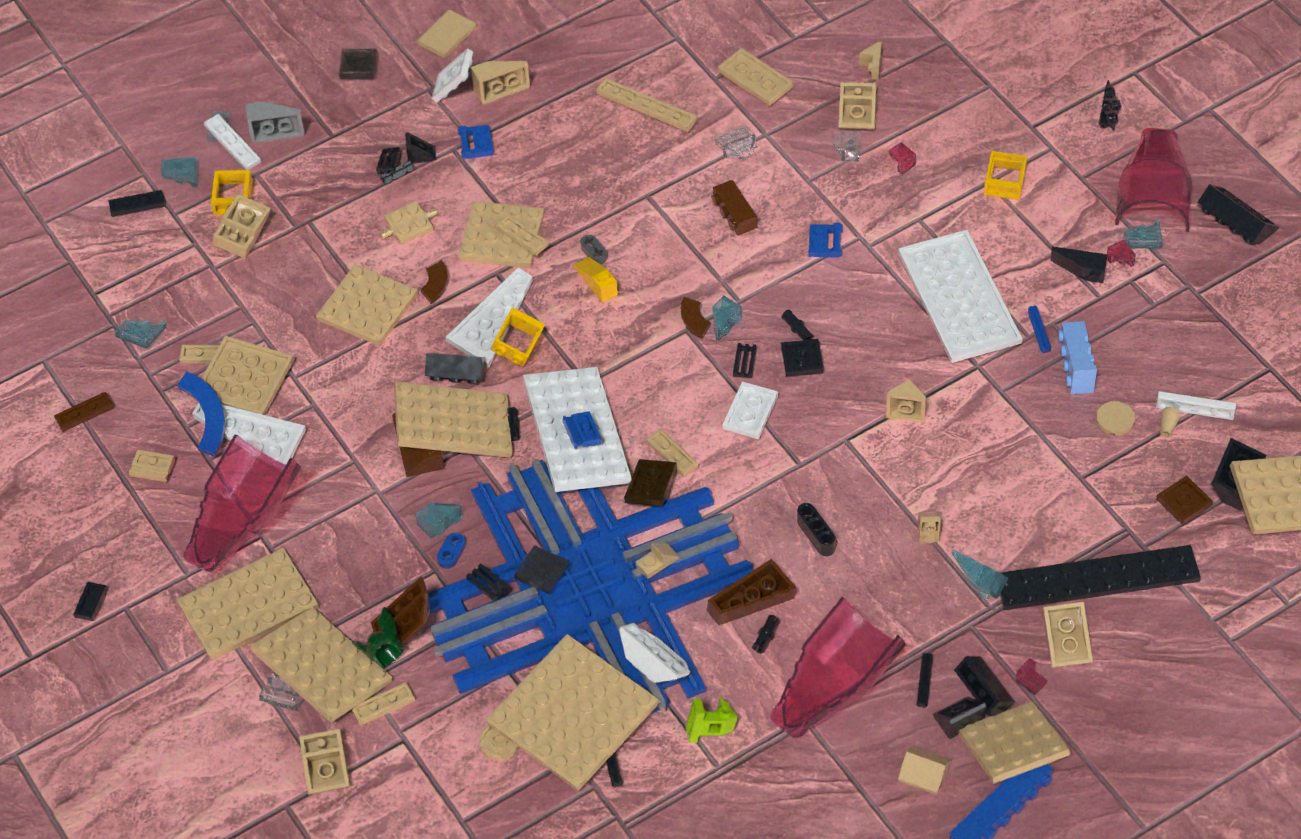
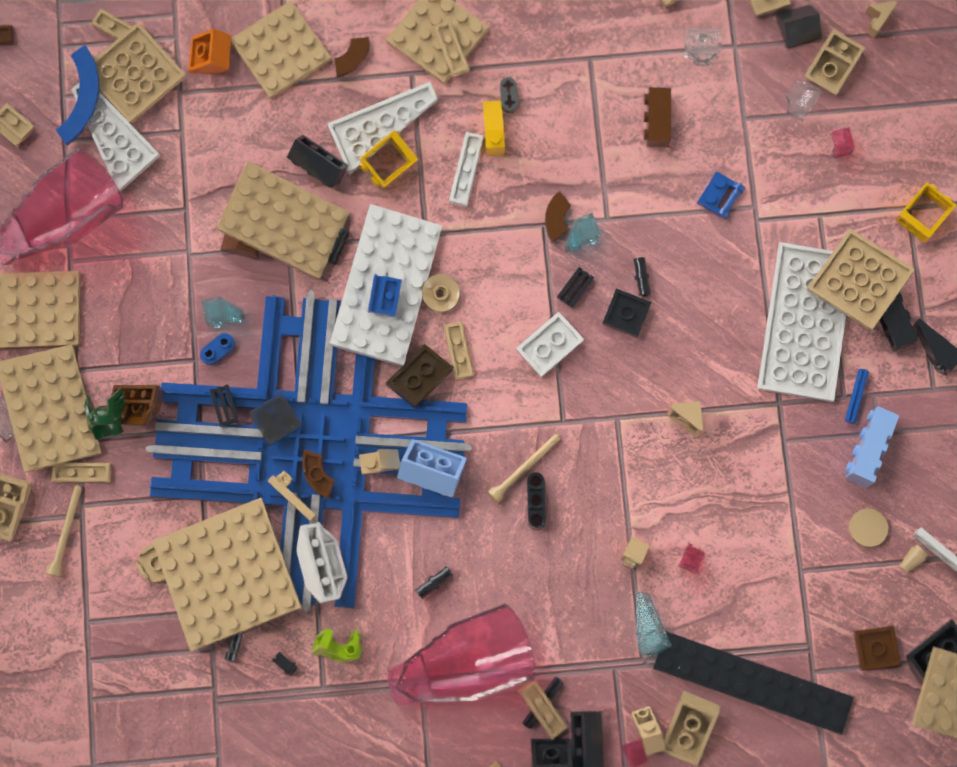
camera: 25 degrees right, 25 degrees up
reddish brown wedge [707,559,796,625] -> none
none -> tan piece [45,485,82,577]
none -> orange slope [188,28,231,74]
none -> tan hinge [268,471,317,523]
none -> black pin [272,652,298,676]
none -> reddish brown tile [302,450,335,499]
none -> light blue slope [397,439,467,497]
none -> tan dish [422,274,460,312]
none -> white tile [449,132,484,207]
none -> tan piece [487,434,560,503]
none -> tan tile [518,679,568,740]
none -> tan slope [631,706,665,755]
none -> clear pink panel [678,543,705,574]
none -> black slope [775,4,822,48]
none -> tan plate [807,229,915,332]
none -> black brick [879,292,918,352]

